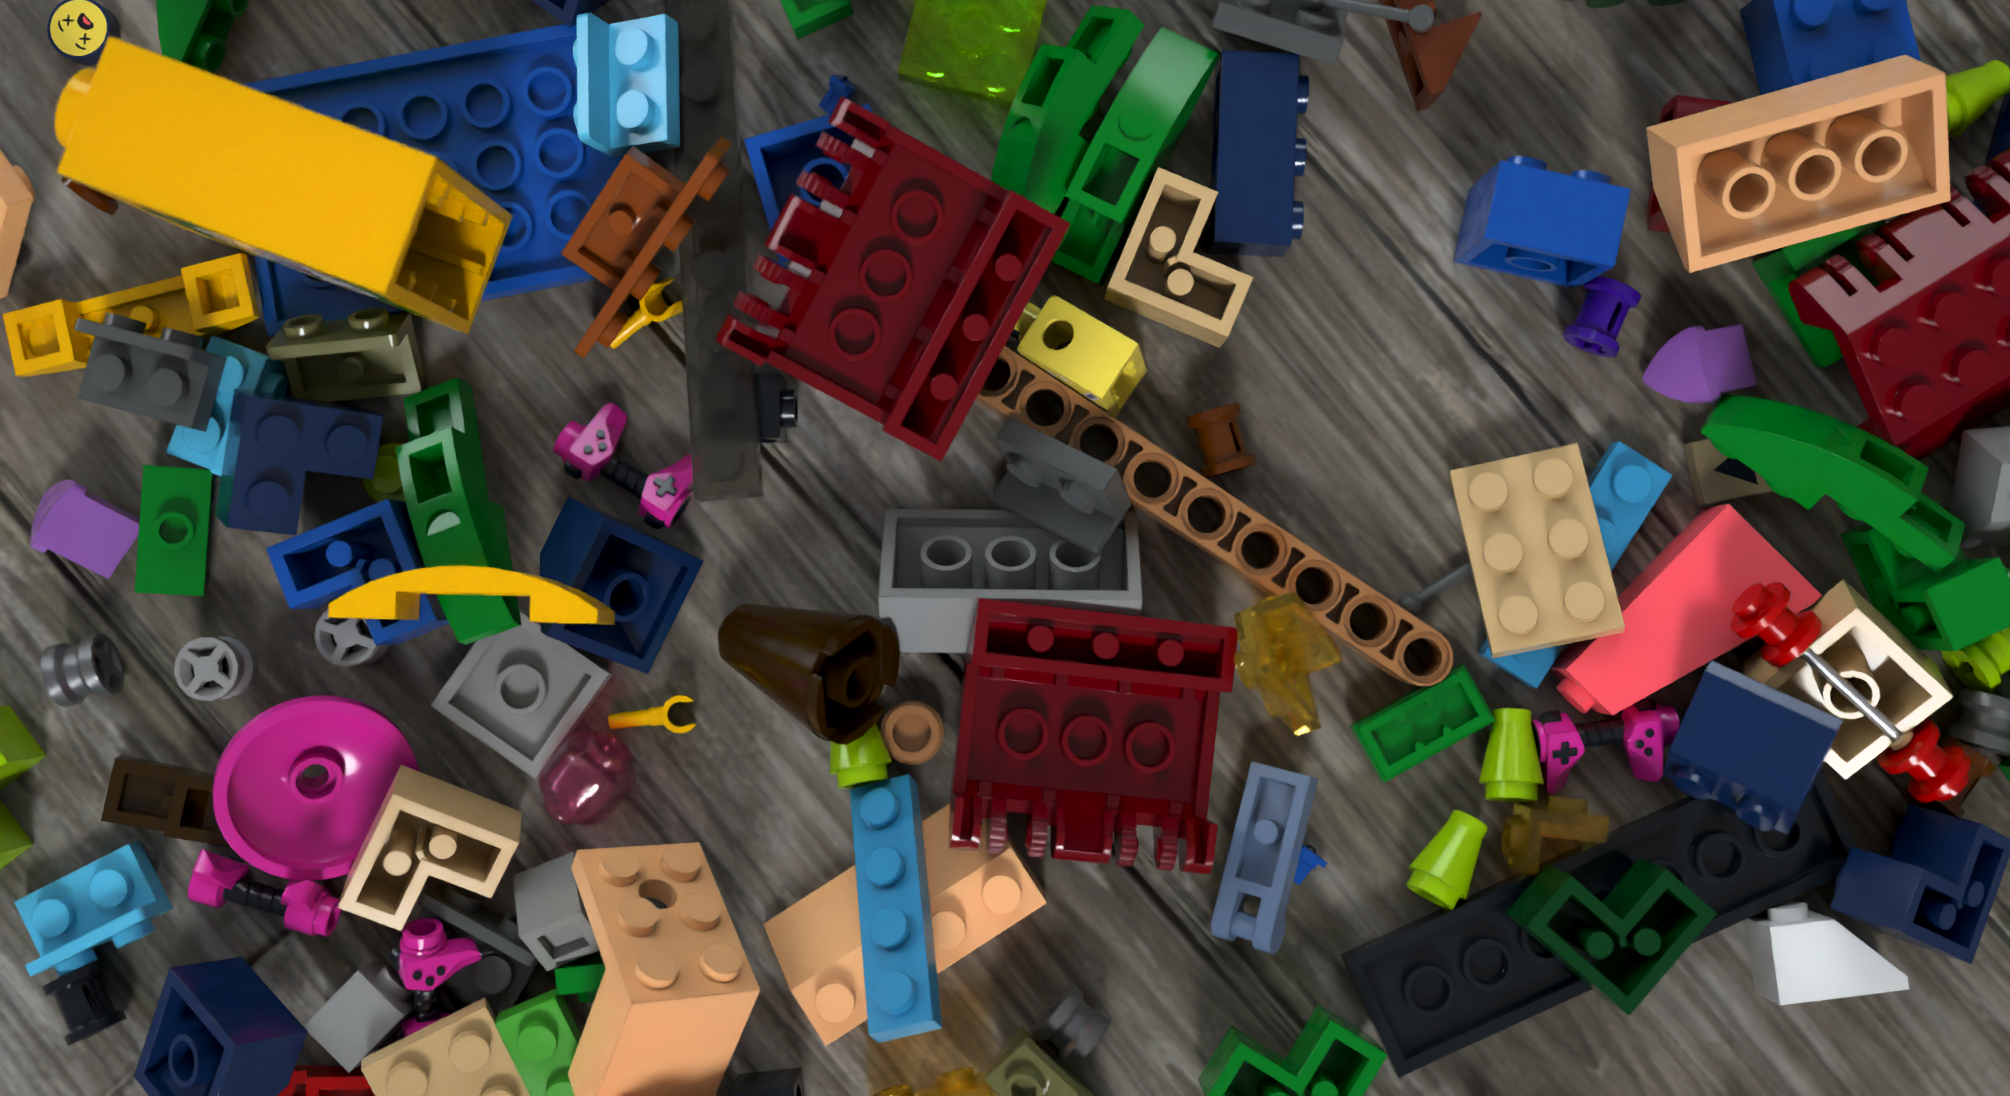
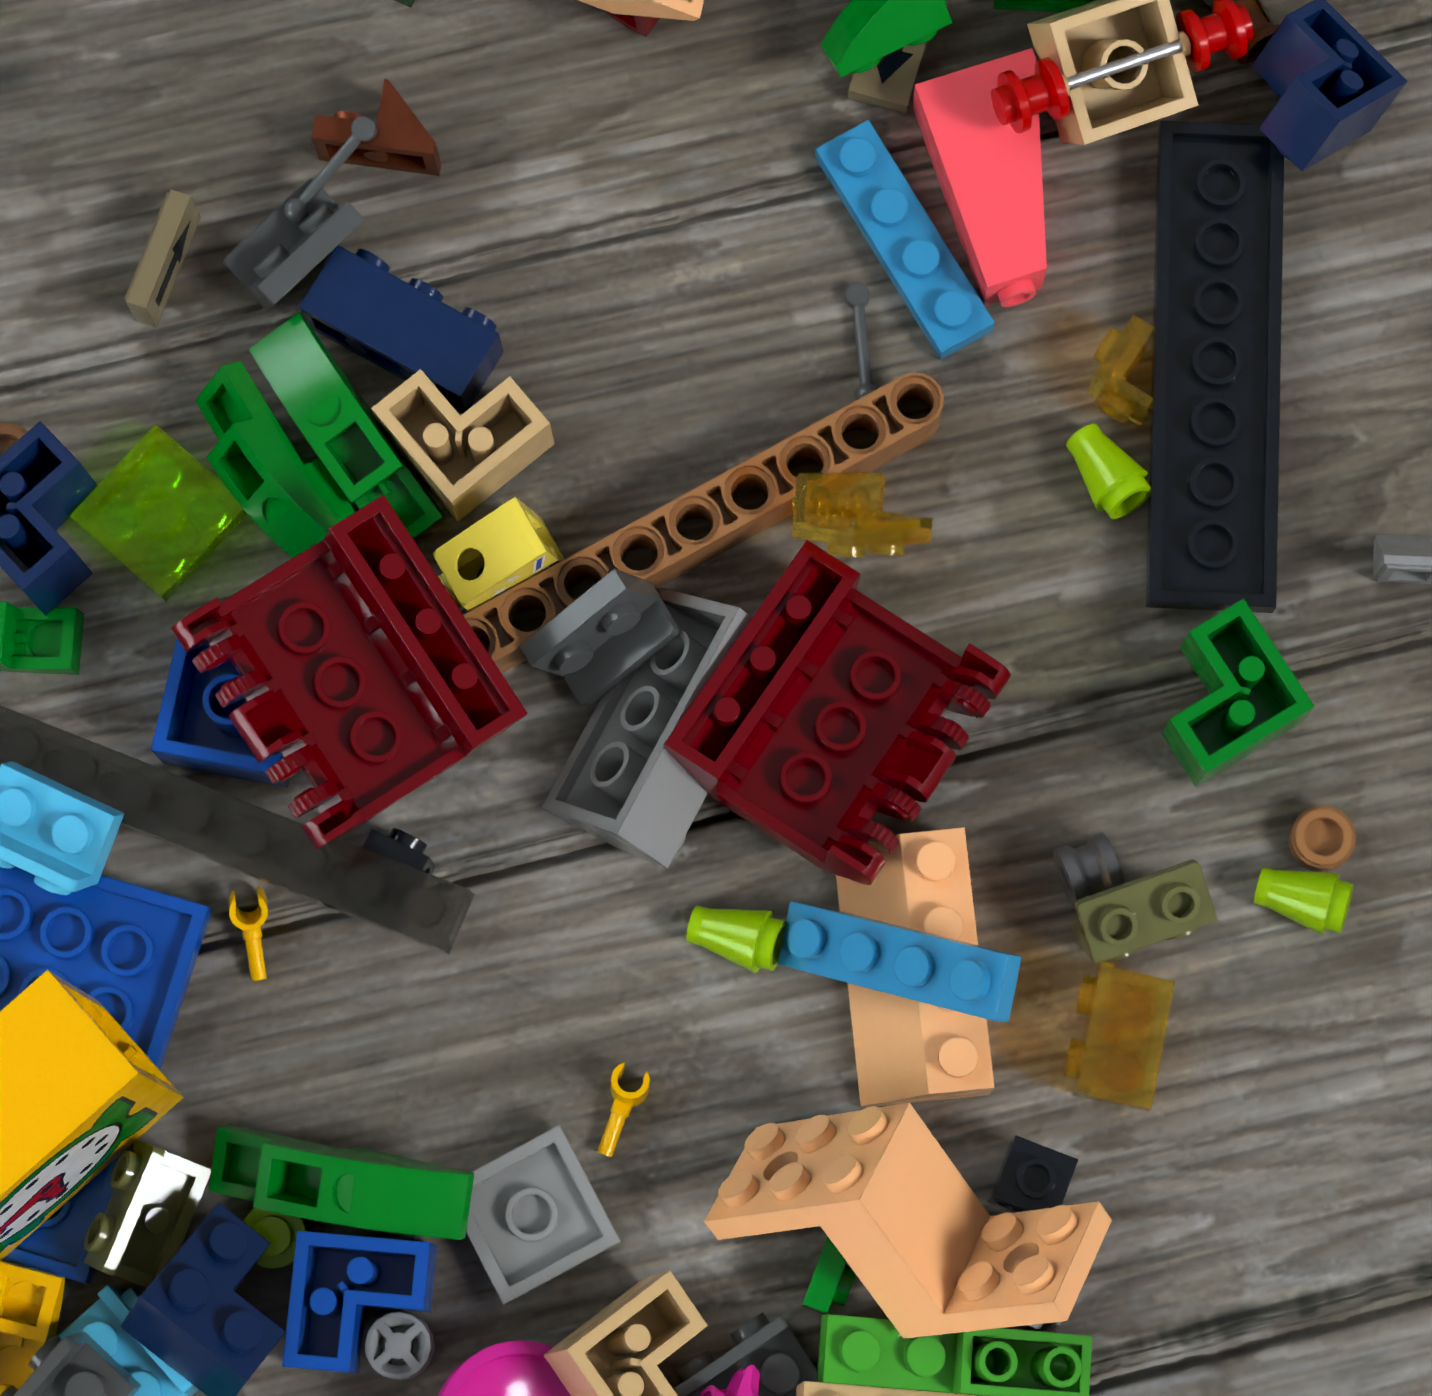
camera: 60 degrees left, 10 degrees down
yellow slope [328,566,615,625] -> none
light grey brick [513,852,599,971] -> none
clear pink head [538,730,636,826] -> none
dark blue slope [540,496,704,674] -> none
dark pink piece [553,403,703,529] -> none
dark orange bracket [561,136,732,359] -> none
dark brown cone [718,604,900,745] -> none
blue piece [819,75,858,114] -> none
medium nougat tile [880,700,945,765] -> none
reddish brown bush [1186,403,1258,479] -> none
sand blue plate [1211,761,1319,955] -> none
blue piece [1294,845,1328,886] -> none
green plate [1349,664,1496,783] -> none
tan plate [1449,443,1625,659] -> none
blue brick [1453,156,1631,289] -> none
lime cone [1479,708,1545,802] -> none
dark green brick [1506,858,1717,1015] -> none
dark pink piece [1531,699,1680,795] -> none
dark purple bush [1562,276,1641,357] -> none
medium lavender tile [1643,324,1757,403] -> none
dark blue slope [1663,660,1843,835] -> none
white slope [1745,901,1909,1005] -> none

